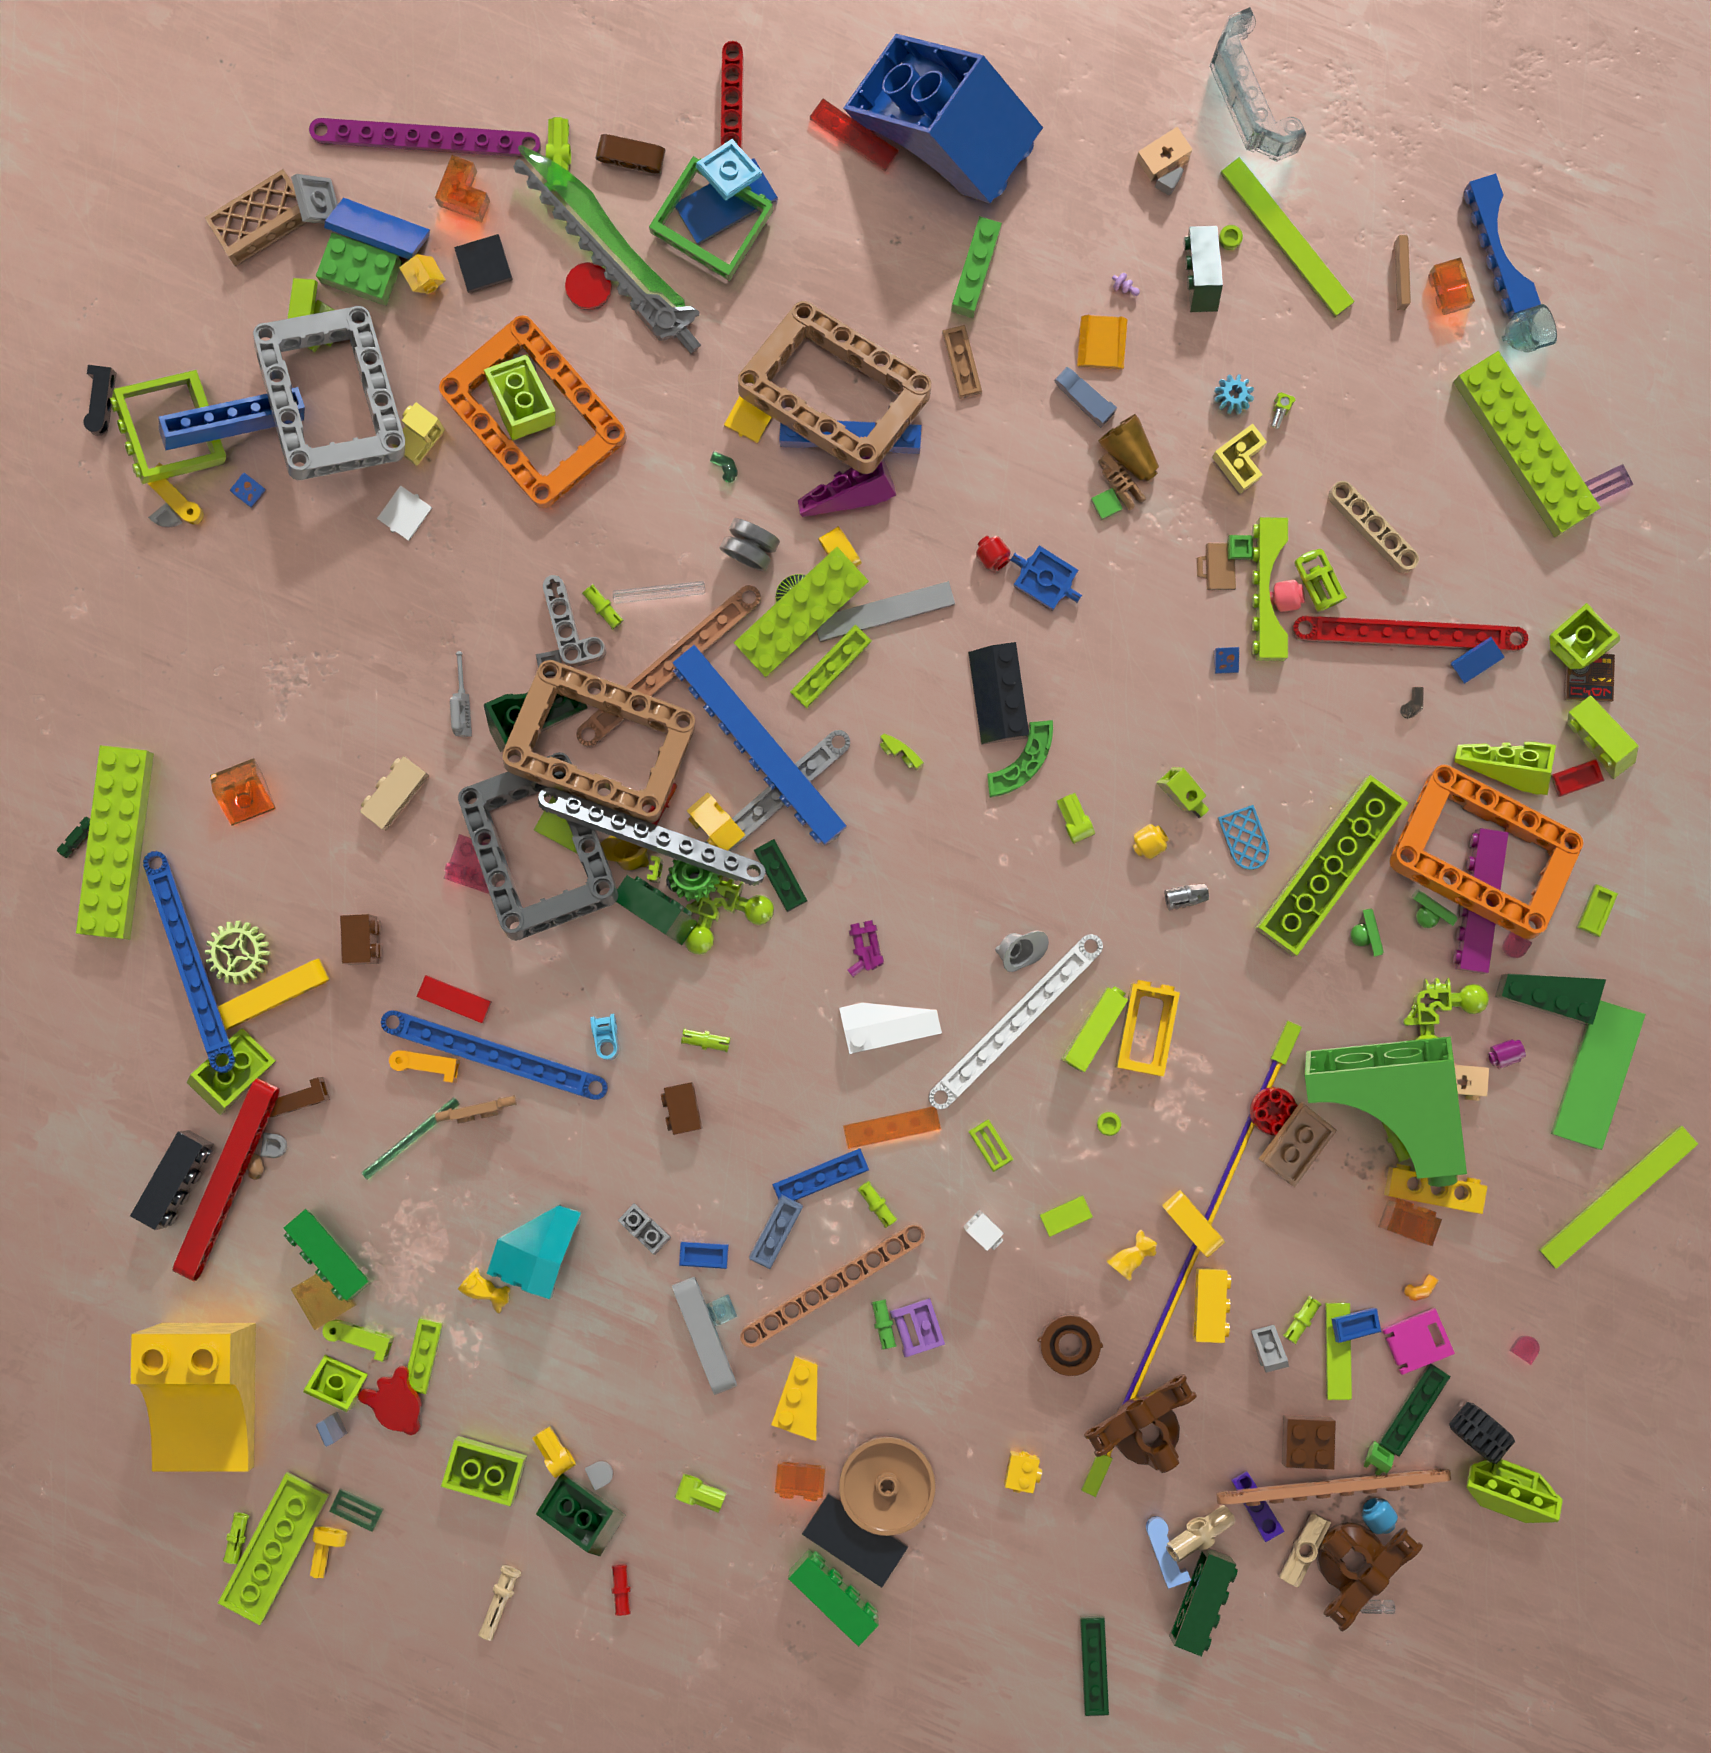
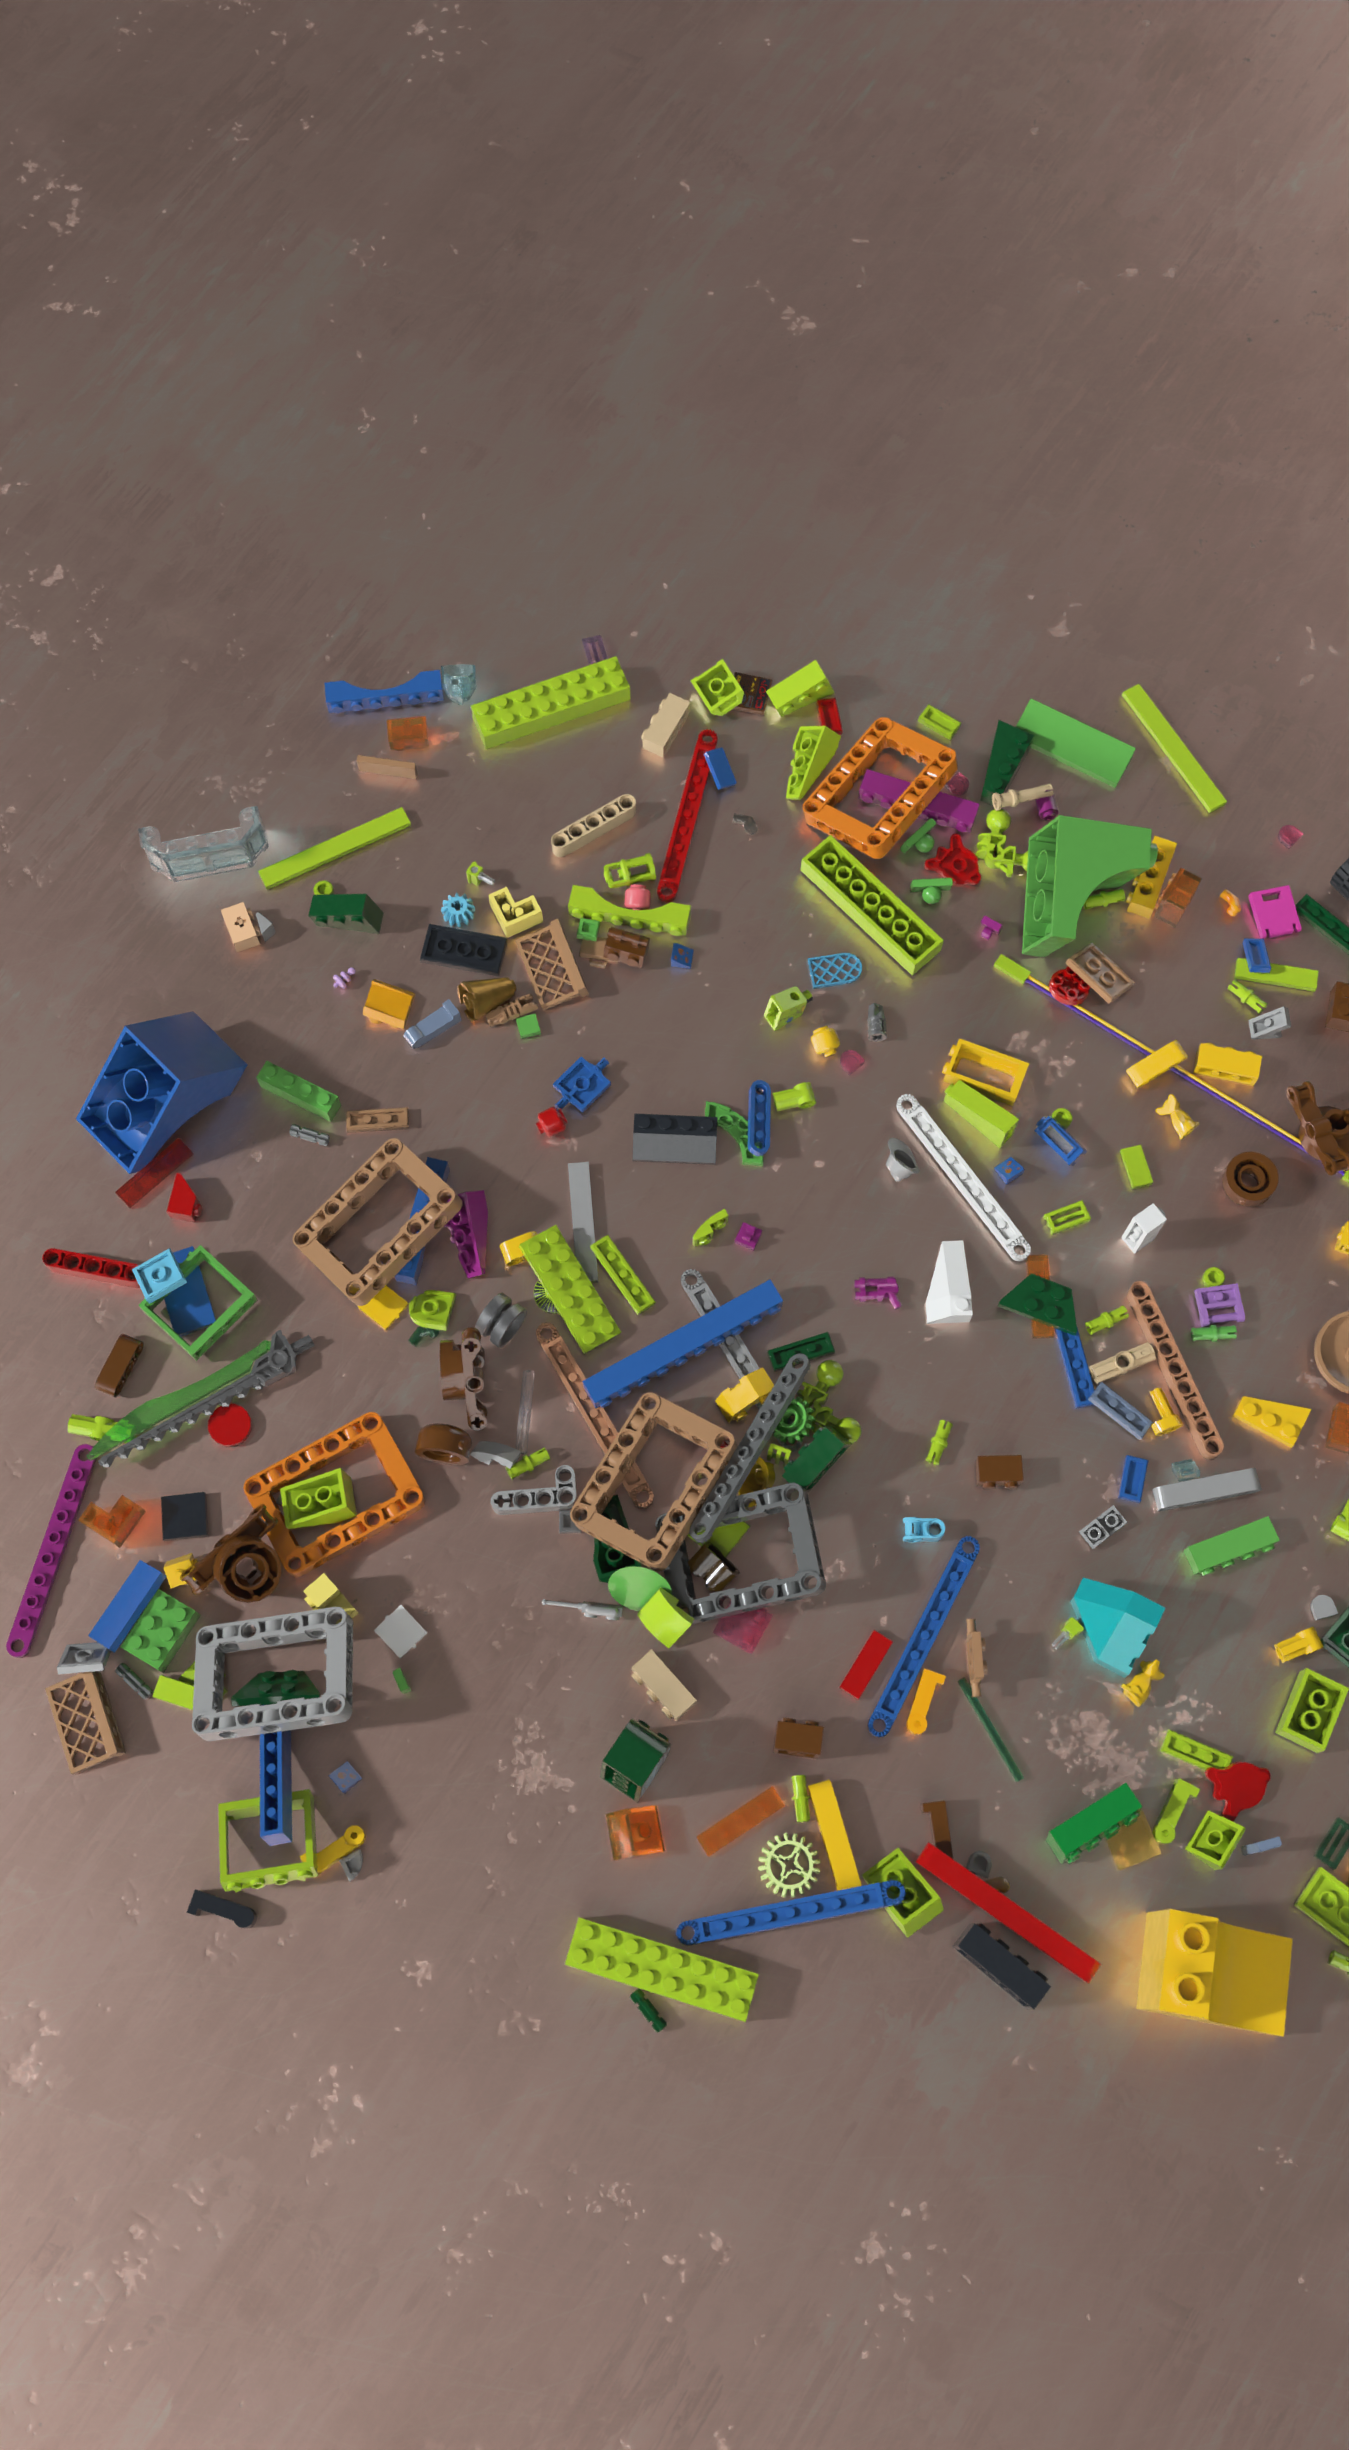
camera: 80 degrees left, 15 degrees down
none -> dark grey axle [115,1663,153,1700]
none -> red slope [166,1173,202,1223]
none -> reddish brown piece [180,1504,282,1603]
none -> dark green wing [231,1670,320,1706]
none -> dark grey axle [289,1124,330,1146]
none -> bright green tile [392,1668,411,1694]
none -> lime tile [409,1290,456,1331]
none -> reddish brown piece [415,1423,472,1465]
none -> black tile [420,924,508,977]
none -> reddish brown piece [440,1327,487,1431]
none -> light grey slope [470,1441,521,1469]
none -> medium nougat fence [515,919,589,1011]
none -> dark green brick [600,1718,671,1803]
none -> reddish brown brick [603,927,650,968]
none -> bright green sticker [608,1566,672,1611]
none -> lime slope [637,1587,694,1648]
none -> tan brick [641,693,690,758]
none -> dark brown brick [688,1541,740,1593]
none -> clear orange tile [696,1786,785,1857]
none -> magenta tile [735,1222,762,1251]
none -> blue plate [748,1080,771,1156]
none -> lime axle [791,1775,810,1822]
none -> clear pink tile [840,1050,865,1076]
none -> red tile [924,834,981,885]
none -> magenta tile [980,915,1003,940]
none -> tan pin [992,783,1053,811]
none -> blue slope [994,1157,1025,1185]
none -> dark green wing [998,1273,1077,1336]
none -> blue window [1034,1116,1087,1166]
none -> lime piece [1052,1617,1084,1649]
none -> tan piece [1089,1342,1156,1384]
none -> yellow piece [1150,1387,1183,1436]
none -> bright green brick [1184,1516,1280,1576]
none -> lime tile [1202,1267,1225,1287]

